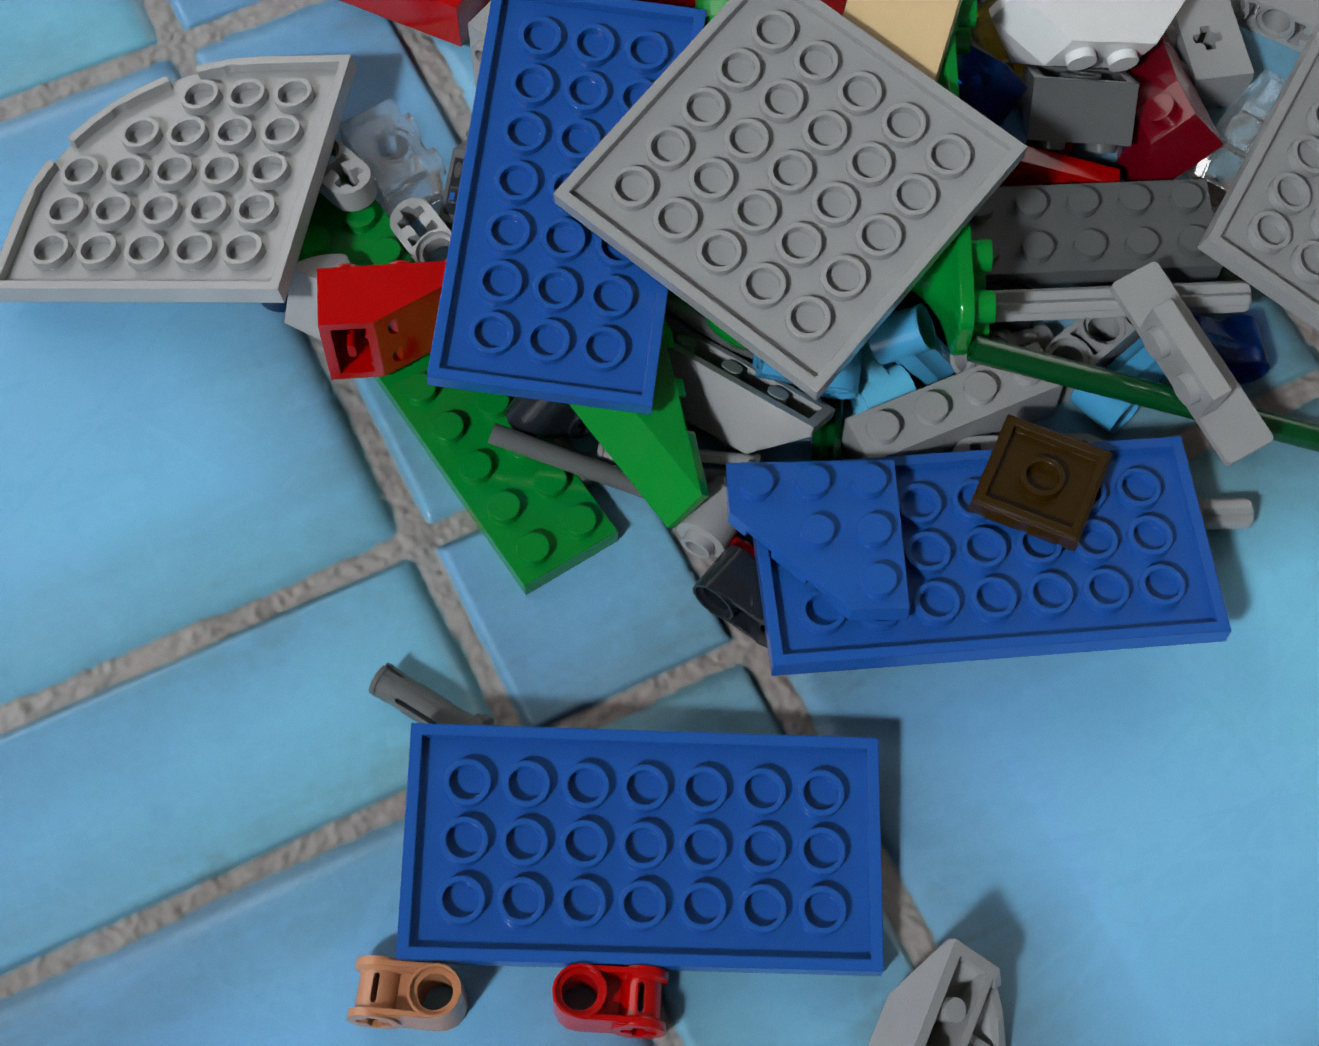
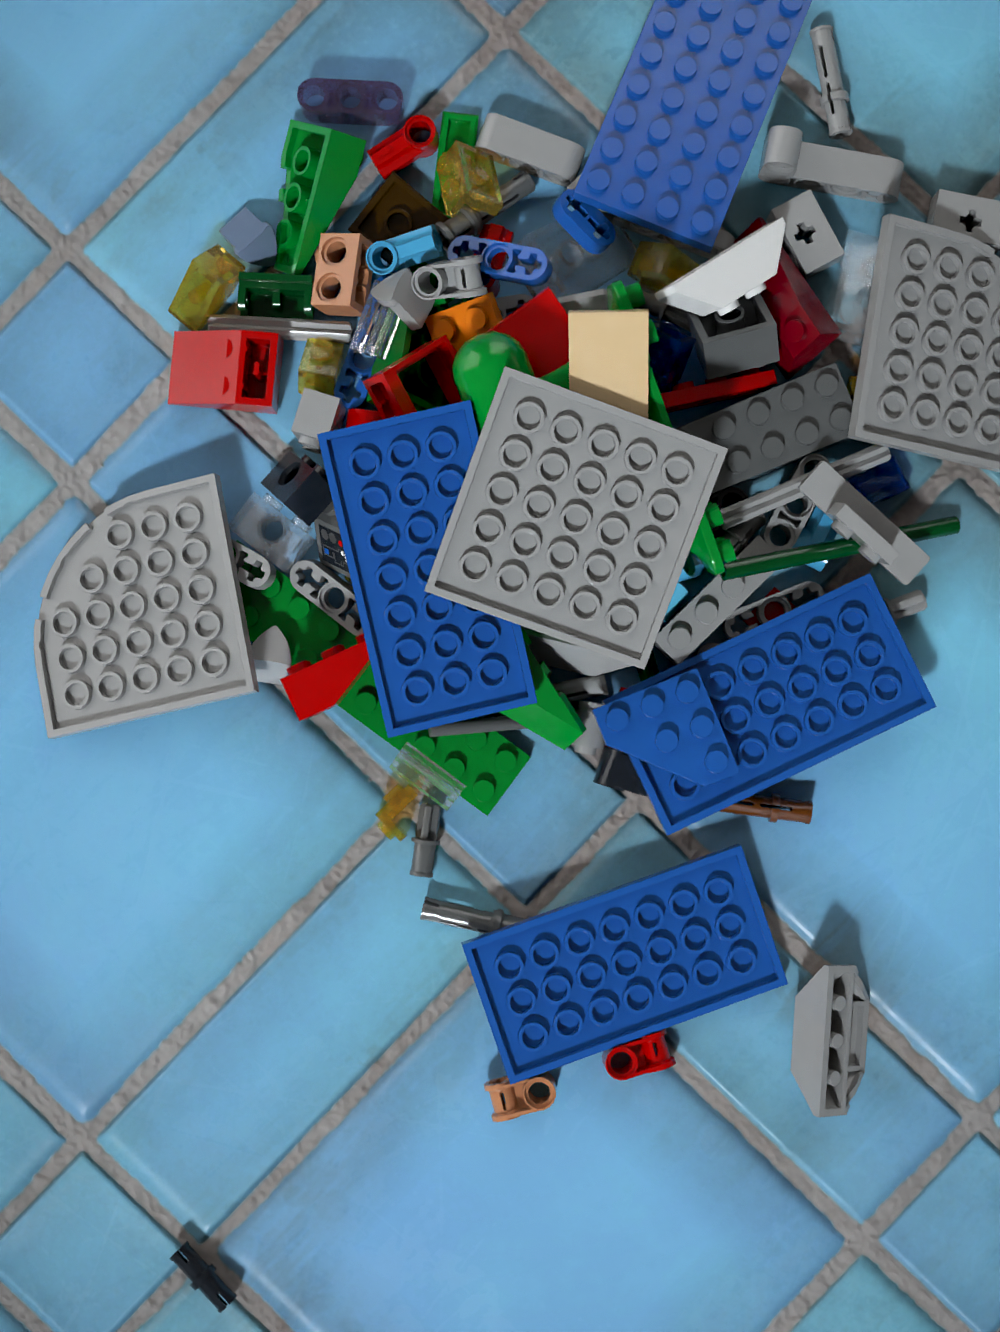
camera: 25 degrees left, 25 degrees up
dark brown tile [968,414,1113,552] -> none
none -> black brick [261,451,332,526]
none -> clear yellow bracket [376,783,420,842]
none -> clear tile [389,742,466,811]
none -> dark grey axle [409,803,441,878]
none -> reddish brown pin [719,793,813,824]

